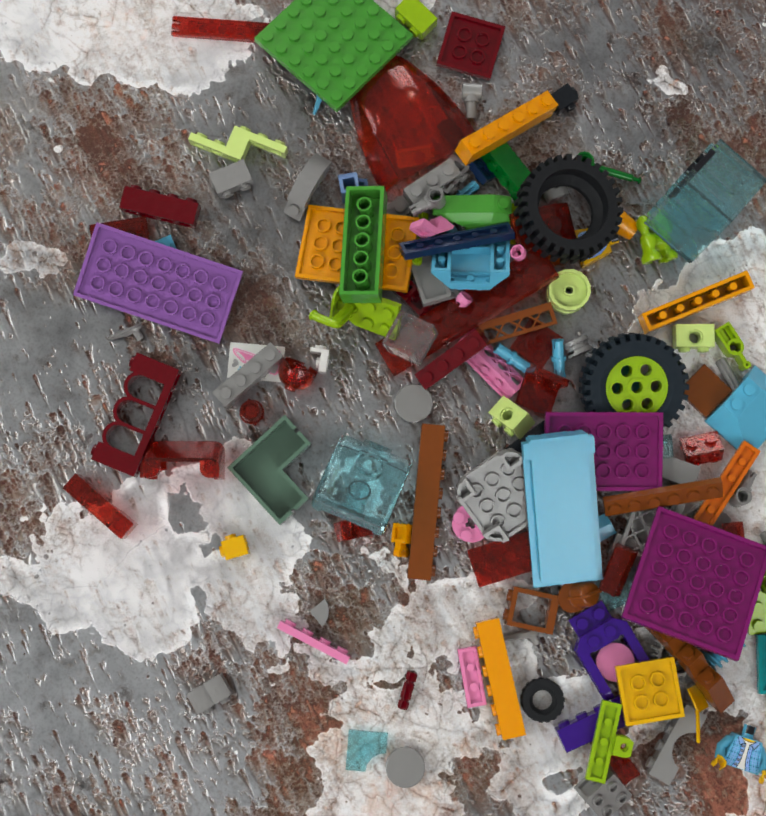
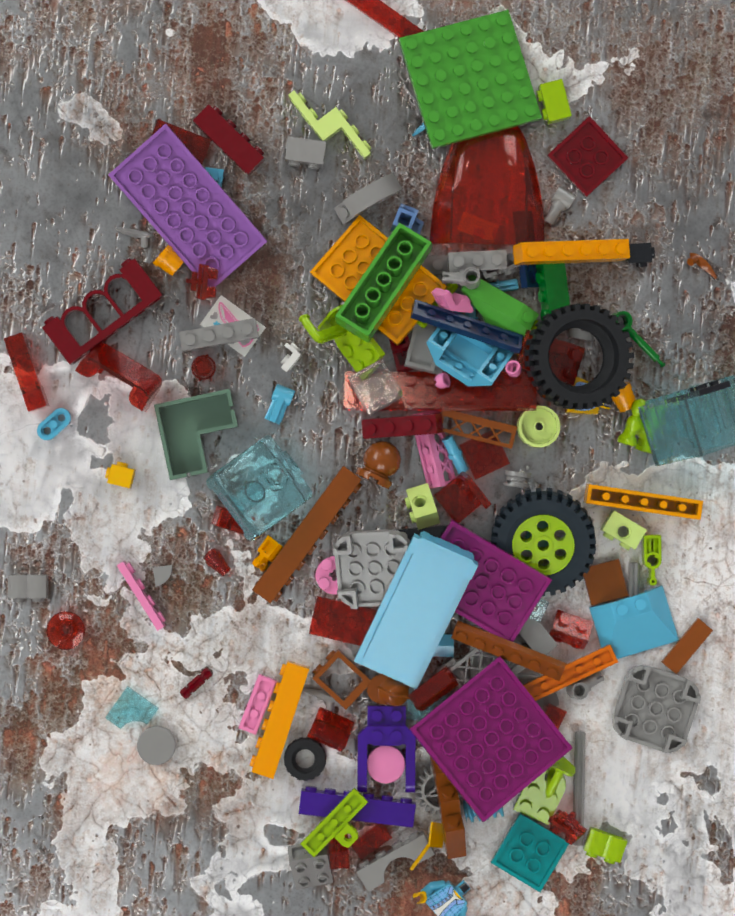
camera: 30 degrees right, 5 degrees up
clear red cylinder [278,357,318,392] -> none
light grey tile [395,384,433,423] -> none
medium azure pin [551,338,566,379] -> none
yellow plate [614,656,685,727] -> none
none -> medium azure plate [37,408,71,440]
none -> clear red dish [46,611,85,650]
none -> light orange piece [153,244,184,276]
none -> clear red hips [186,264,218,300]
none -> clear red cone [203,548,231,576]
none -> medium azure piece [264,384,295,425]
none -> clear red bracket [307,707,354,752]
none -> clear red plate [351,823,392,860]
none -> dark orange tile [356,441,401,489]
none -> dark orange bar [687,253,717,279]

